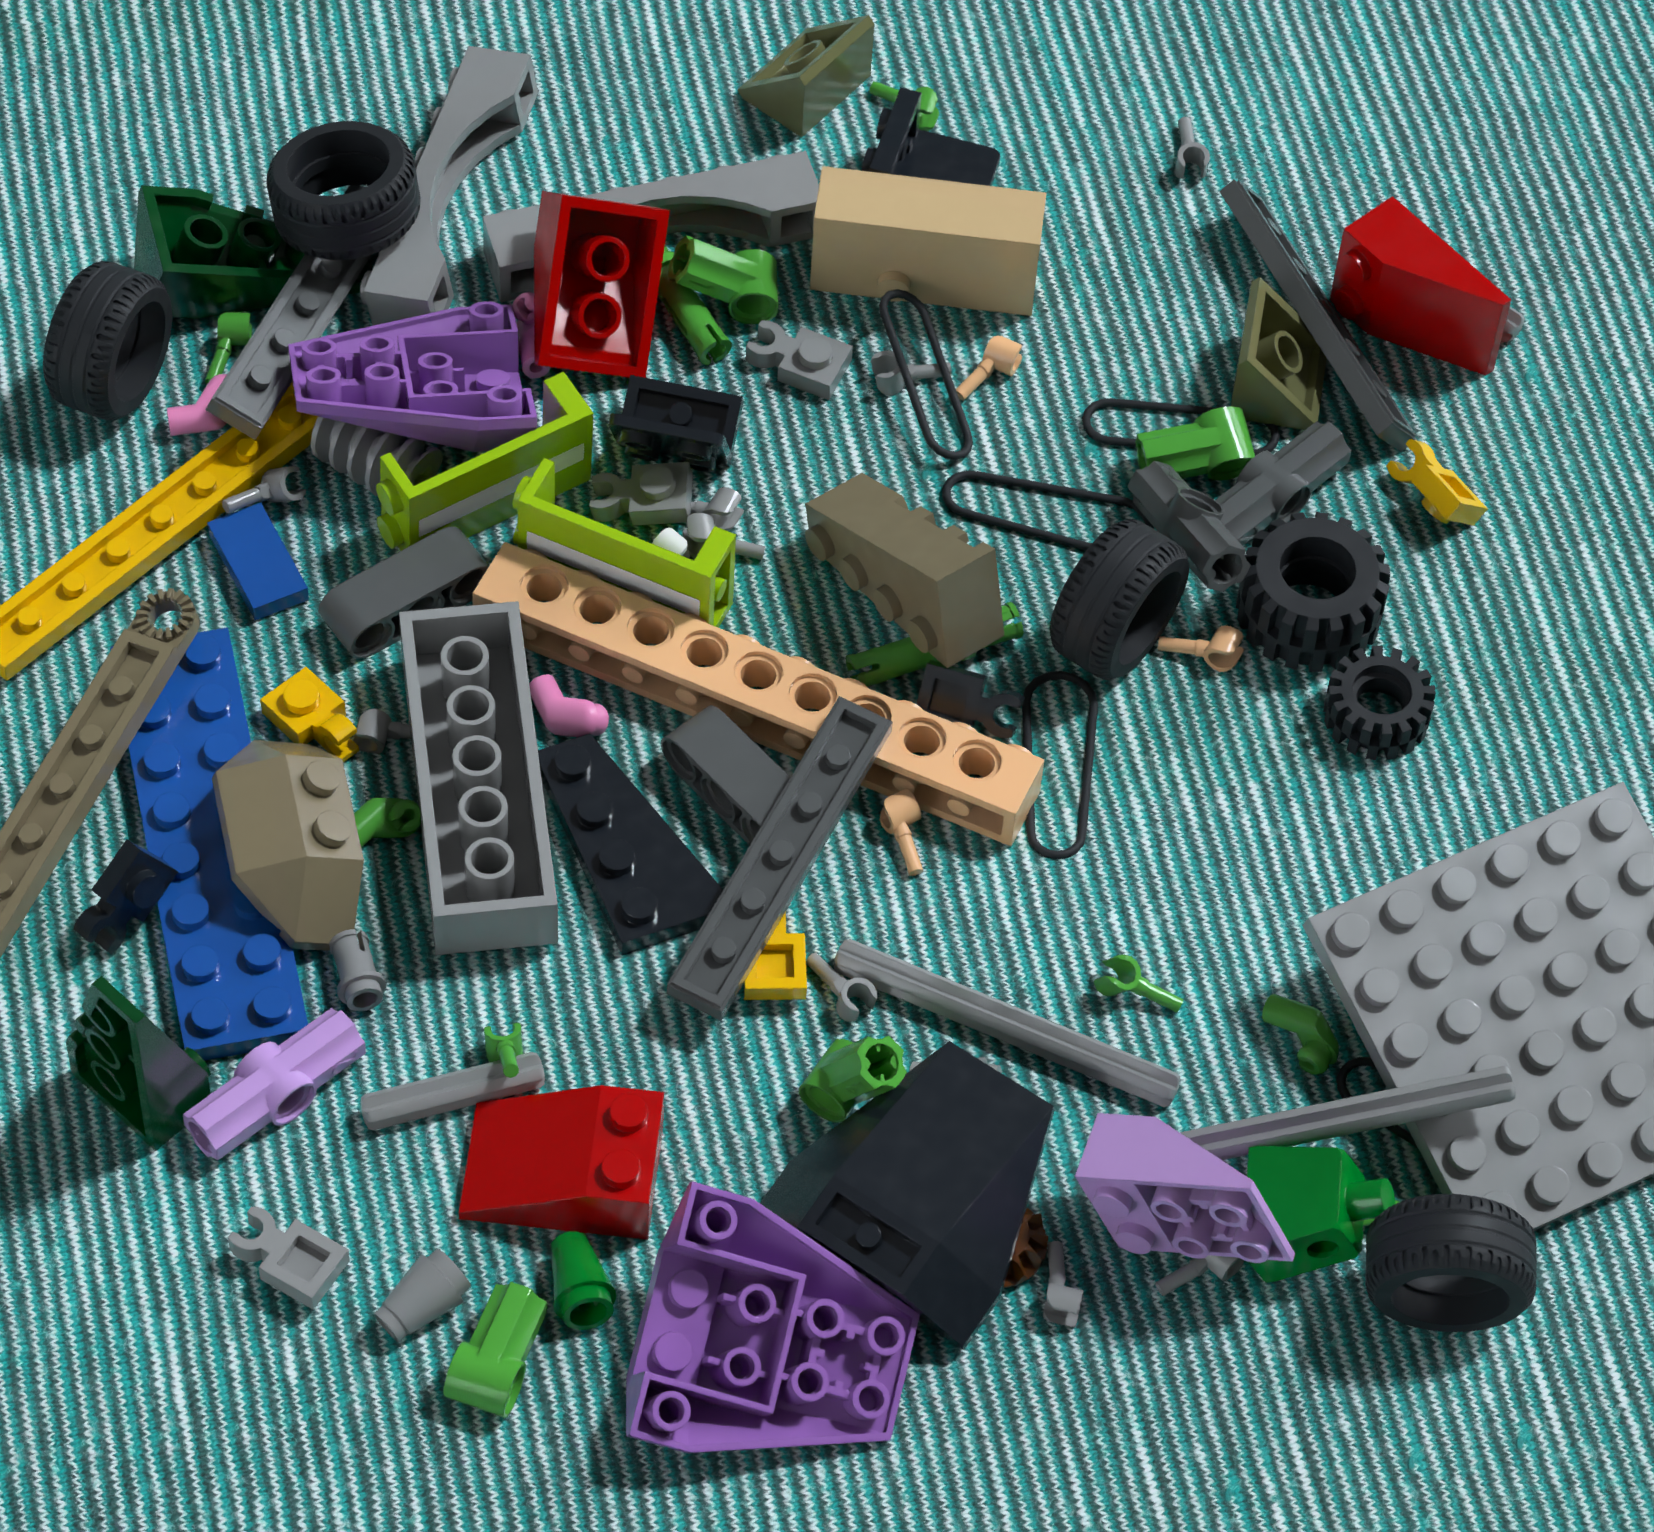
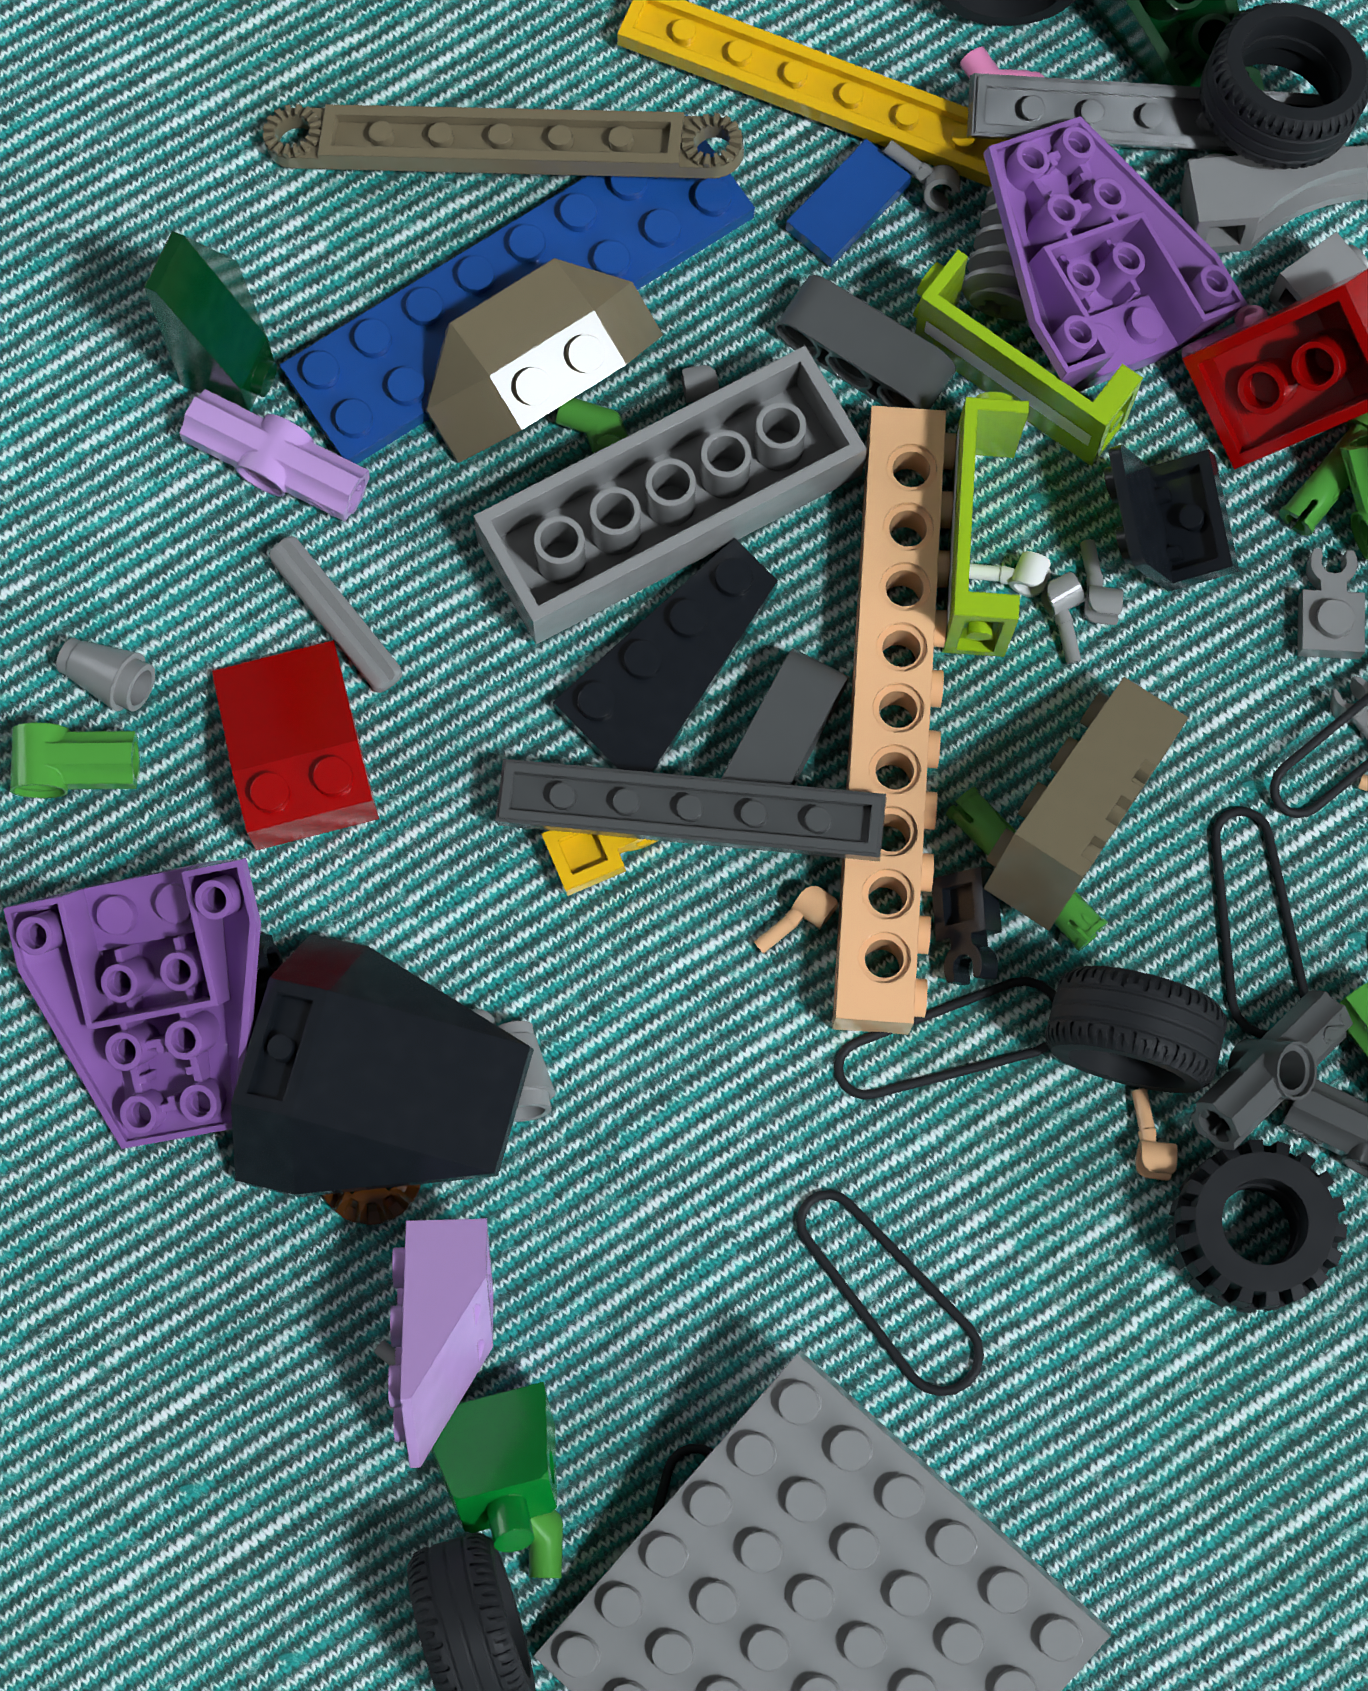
camera: 70 degrees right, 20 degrees up
black plate [73,839,178,954] -> none
bright green hand [205,312,252,384] -> none
light grey plate [228,1206,350,1310] -> none
yellow plate [260,667,359,762] -> none
light grey pin [329,929,386,1011] -> none
bright green hand [484,1022,523,1078] -> none
bright pink arm [529,674,609,738] -> none
green cone [551,1231,617,1330] -> none
light grey plate [589,462,693,526] -> none
bright green piece [799,1035,907,1123] -> none
light grey hand [806,952,877,1022] -> none
light grey axle [834,939,1180,1107] -> none
light grey hand [1043,1241,1084,1328] -> none
bright green hand [1094,955,1183,1013] -> none
light grey axle [1180,1066,1516,1160] -> none
bright green arm [1262,994,1339,1075] -> none
black tyre [1323,646,1436,760] -> none
none -> black piece [796,1190,984,1396]

